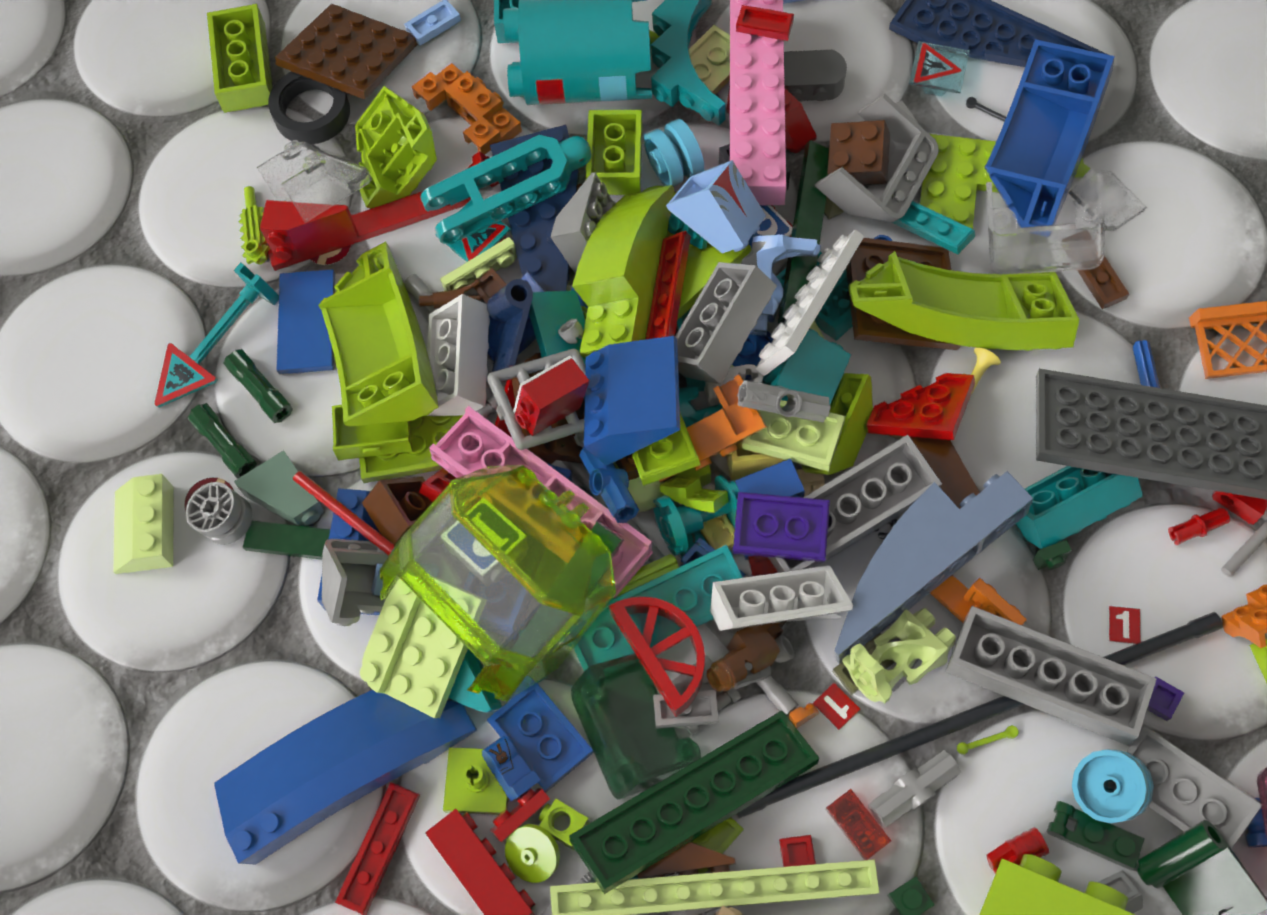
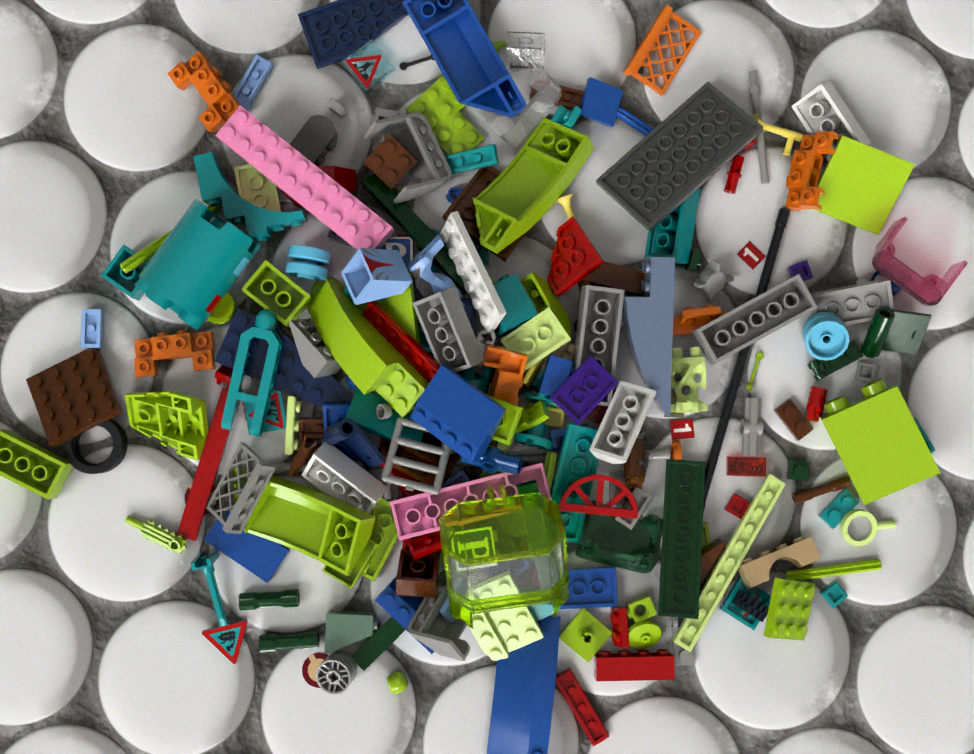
camera: 65 degrees left, 20 degrees up
yellowish green slope [113,474,174,574] -> none
clear windscreen [257,140,372,223] -> none
red slope [260,200,359,260] -> none
red piece [293,471,405,563] -> none
blue leg [482,736,541,801] -> none
red piece [513,356,589,436] -> none
red tile [736,5,794,41] -> none
light grey piece [737,380,831,422] -> none
none -> light grey fence [206,442,276,534]
none -> lime piece [207,292,236,324]
none -> light grey tile [327,98,347,117]
none -> lime piece [387,671,408,694]
none -> teal bracket [551,105,582,128]
none -> blue tile [580,77,623,127]
none -> light grey piece [694,260,734,303]
none -> reddish brown plate [773,399,814,441]

